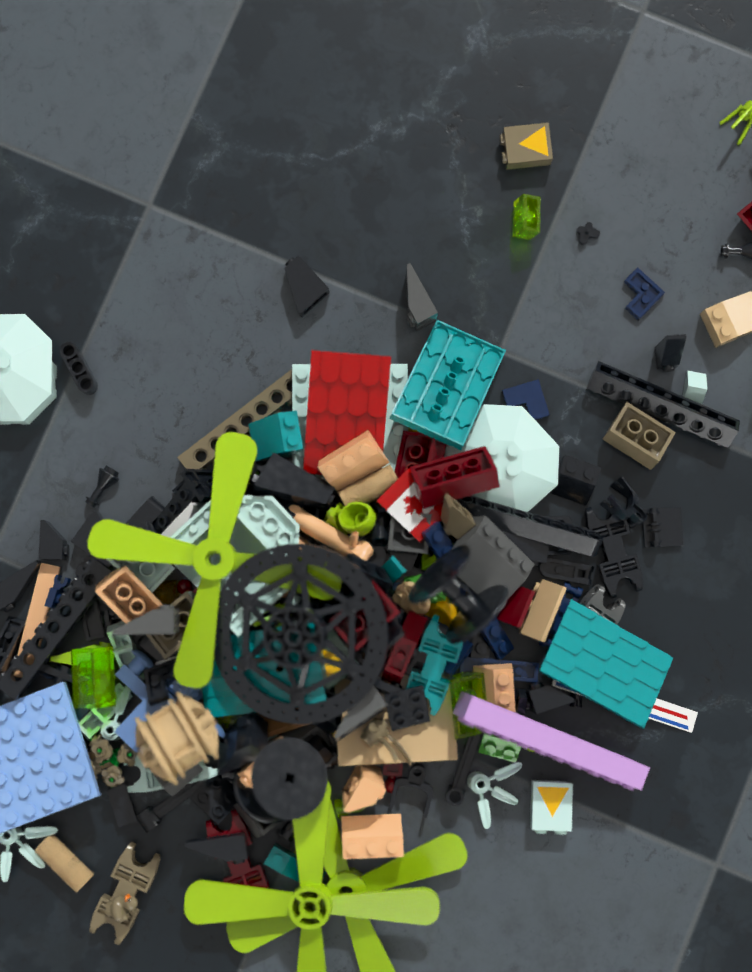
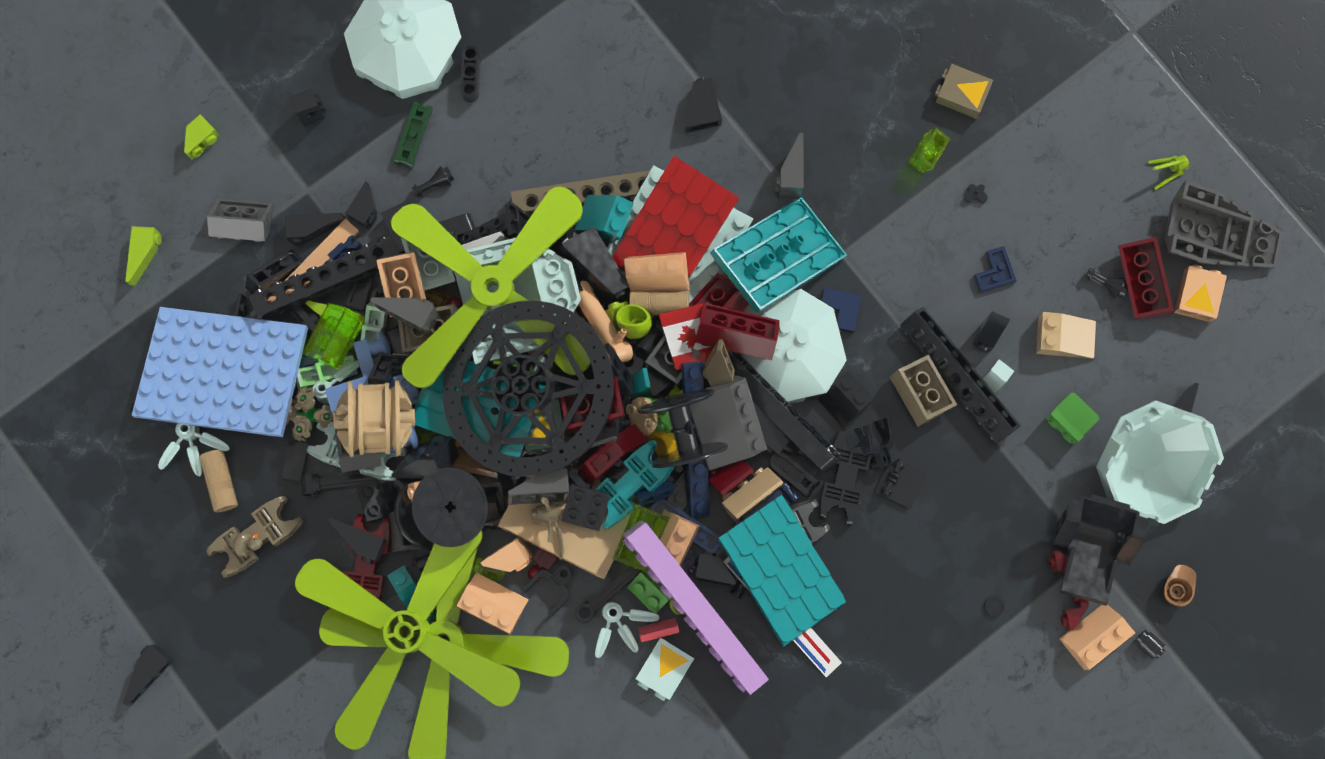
camera: 30 degrees right, 5 degrees down
none -> dark green plate [394,102,433,169]
none -> coral tile [638,618,679,642]

